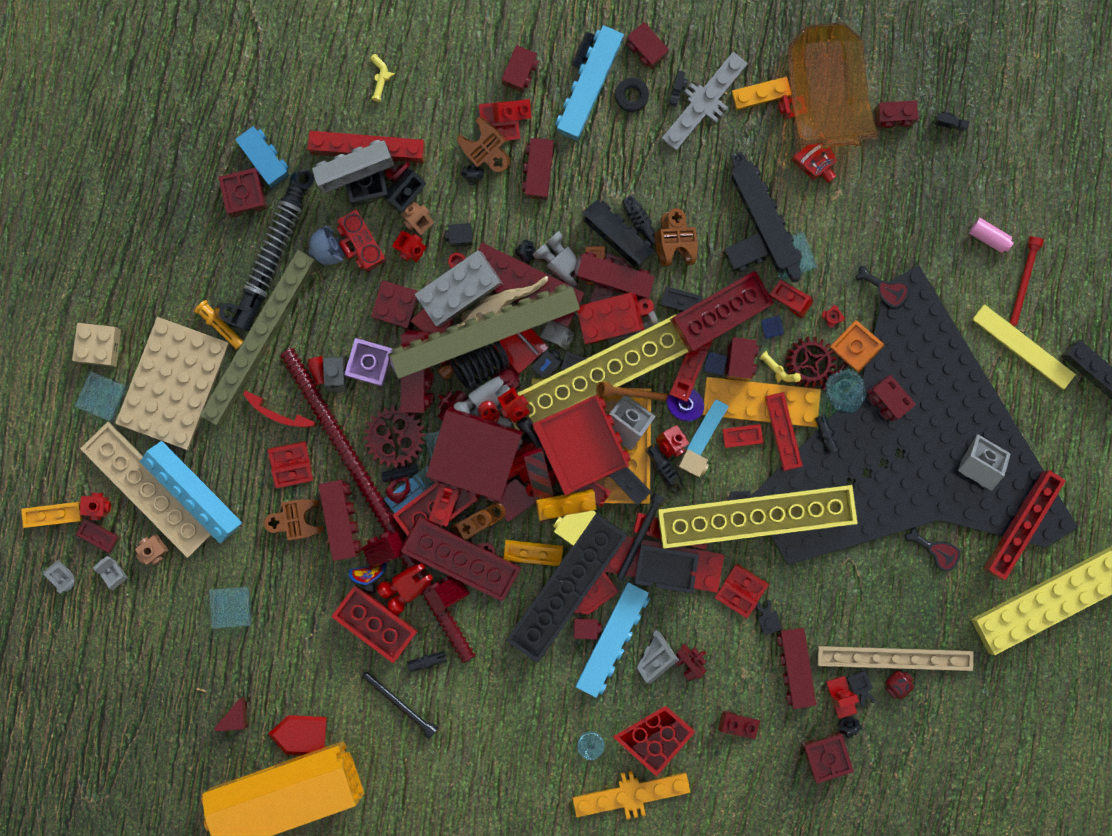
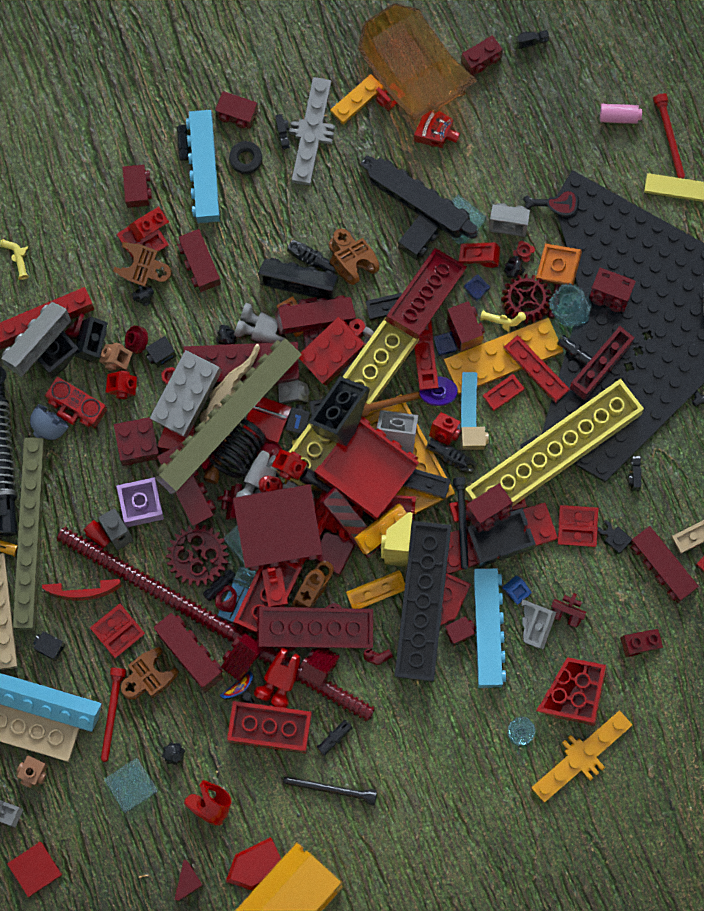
camera: 25 degrees left, 10 degrees down
none -> red tile [7,841,62,897]
none -> black brick [33,631,65,661]
none -> red piece [101,668,126,762]
none -> dark red plate [125,325,148,354]
none -> black piece [161,742,185,765]
none -> red helmet [184,780,232,826]
none -> black slope [308,376,370,446]
none -> dark red arm [363,648,393,665]
none -> dark red brick [466,483,513,532]
none -> light grey slope [489,203,530,237]
none -> blue slope [502,576,532,605]
none -> black piece [504,256,525,278]
none -> dark red brick [570,326,635,400]
none -> black plate [628,456,642,491]

